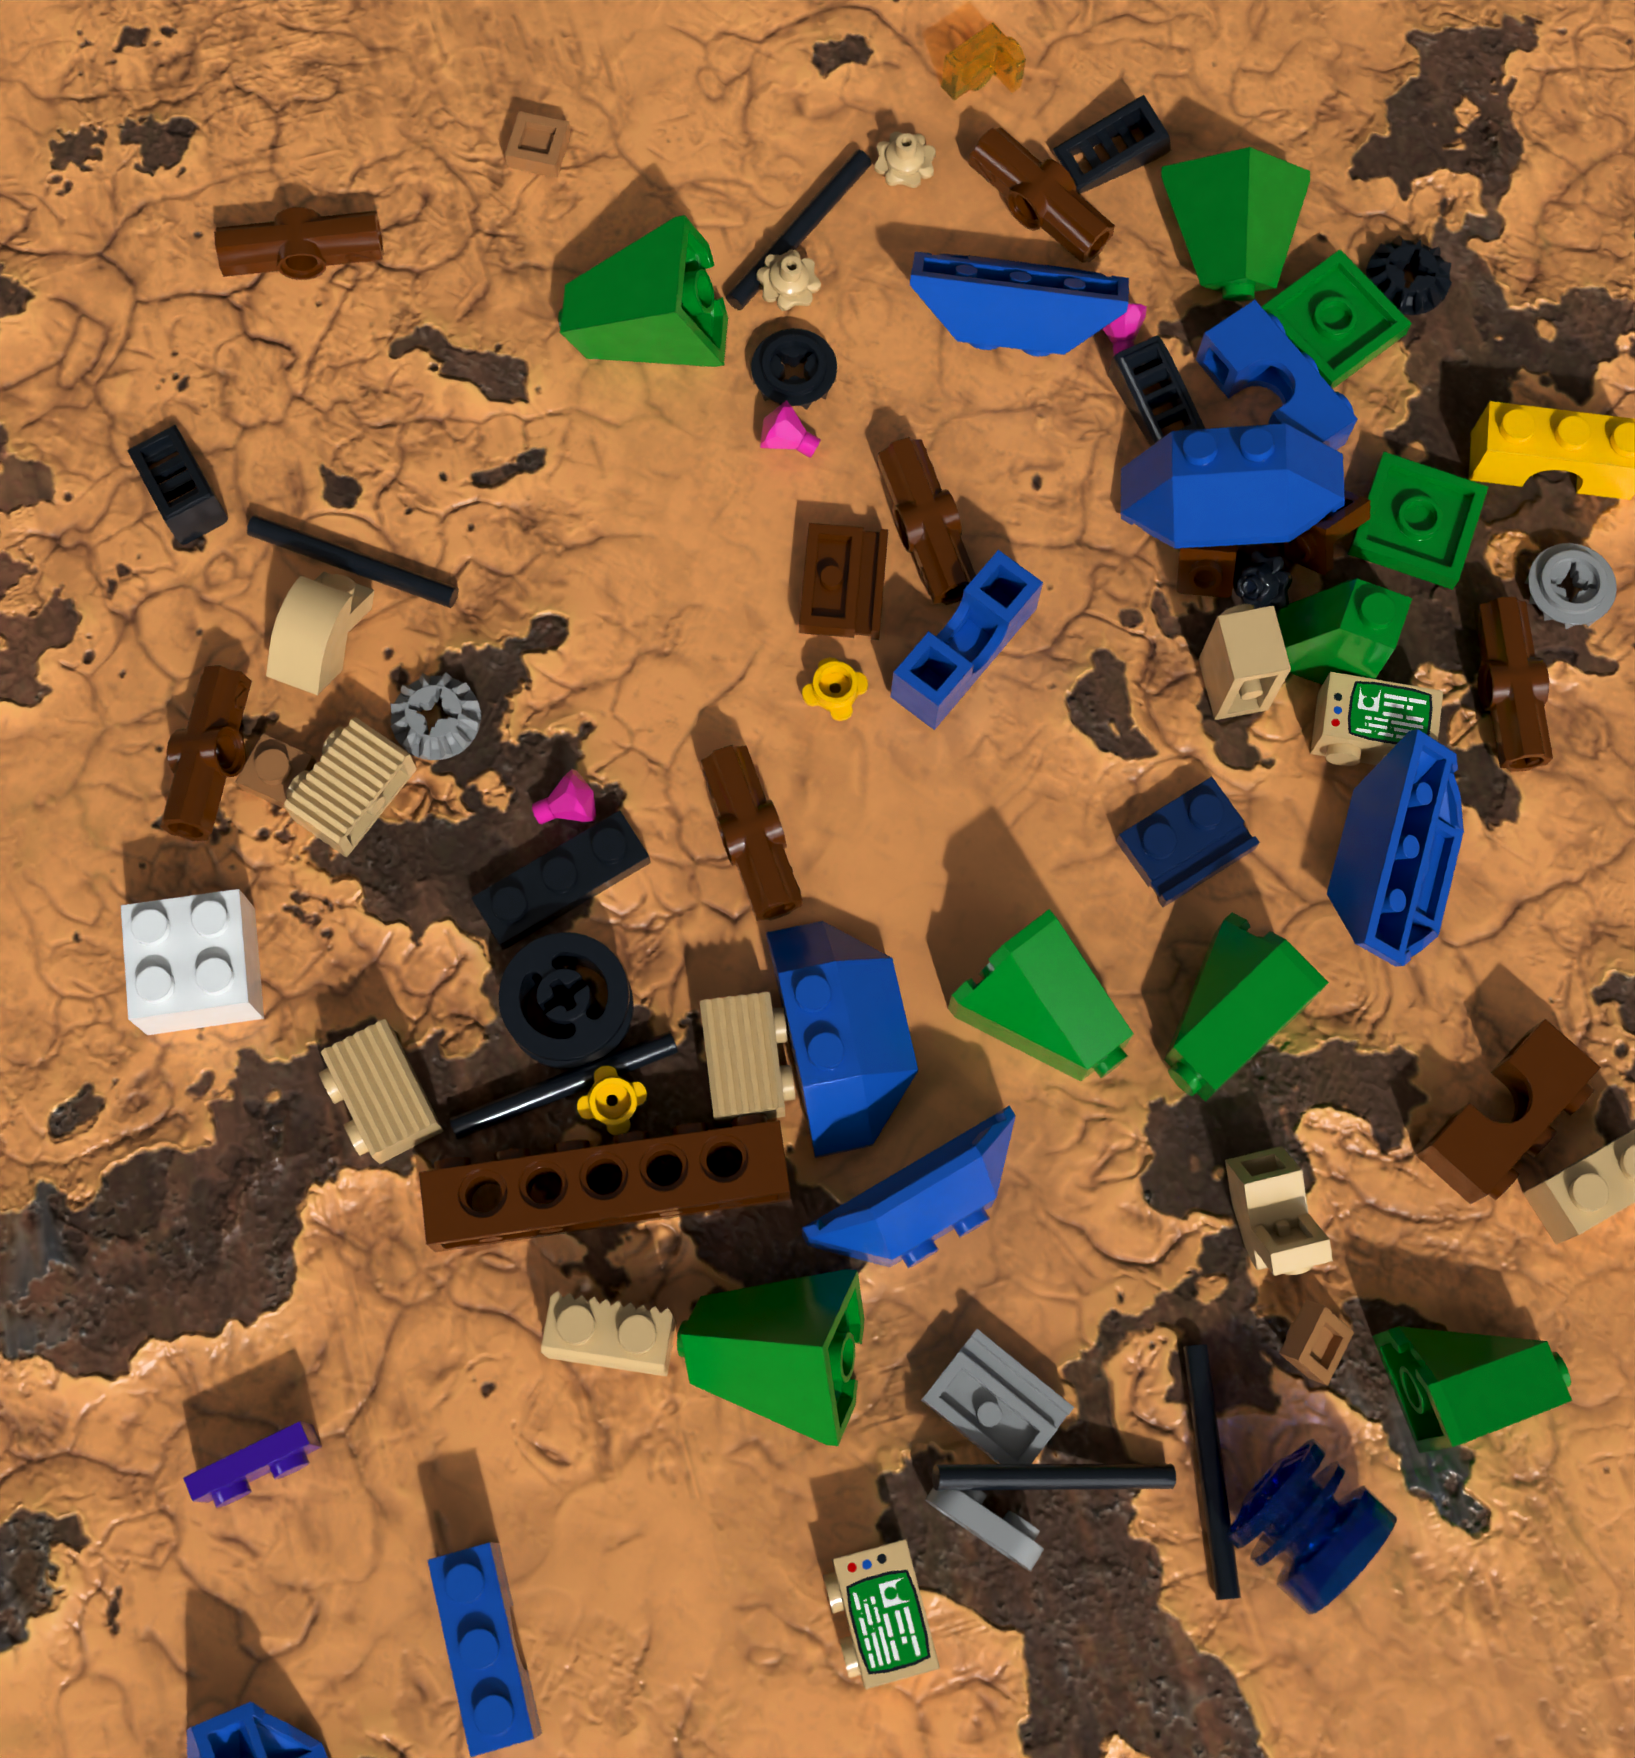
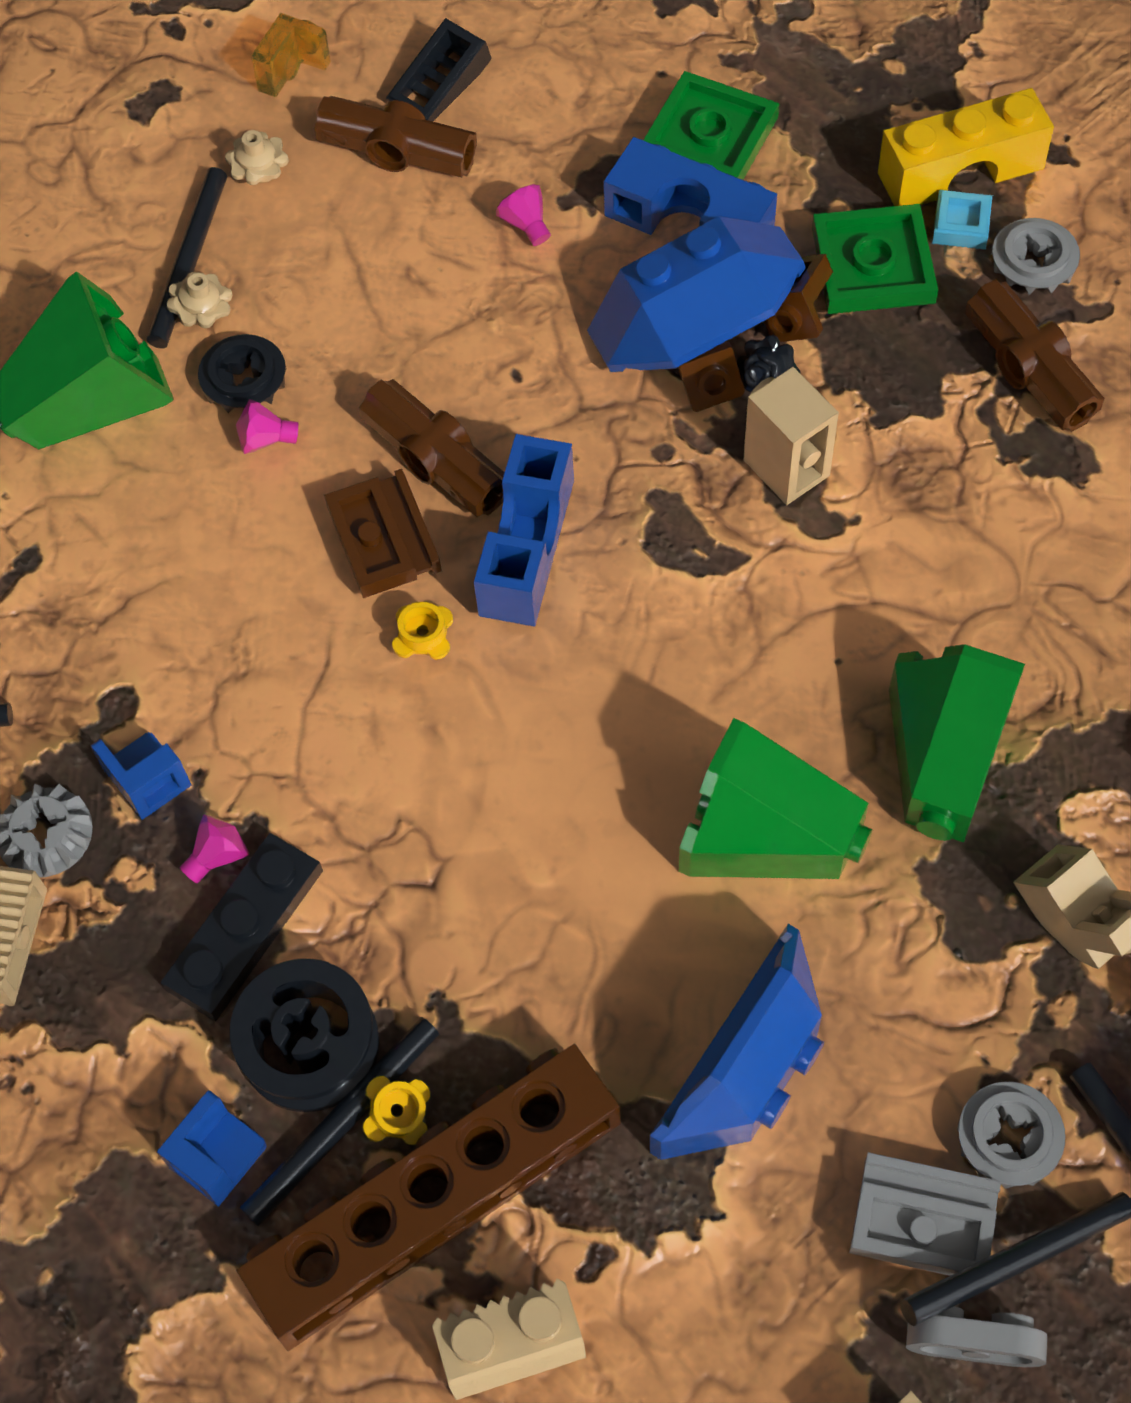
camera: 20 degrees left, 10 degrees down
tan brick [318,1019,444,1164] -> none
green slope [677,1269,865,1446] -> none
tan brick [700,992,795,1126] -> none
reddish brown piece [701,745,803,921] -> none
blue wedge [766,921,918,1158] -> none
blue wedge [910,252,1129,357] -> none
black slope [1108,335,1205,446] -> none
dark blue plate [1116,777,1260,908] -> none
green slope [1161,147,1310,301] -> none
green slope [1276,578,1412,685] -> none
brick [1310,672,1443,766] -> none
blue wedge [1327,729,1464,967] -> none
black gear [1366,235,1452,315] -> none
none -> blue panel [91,732,192,820]
none -> blue panel [157,1090,267,1207]
none -> medium azure tile [932,190,993,250]
none -> light grey gear [957,1082,1065,1189]

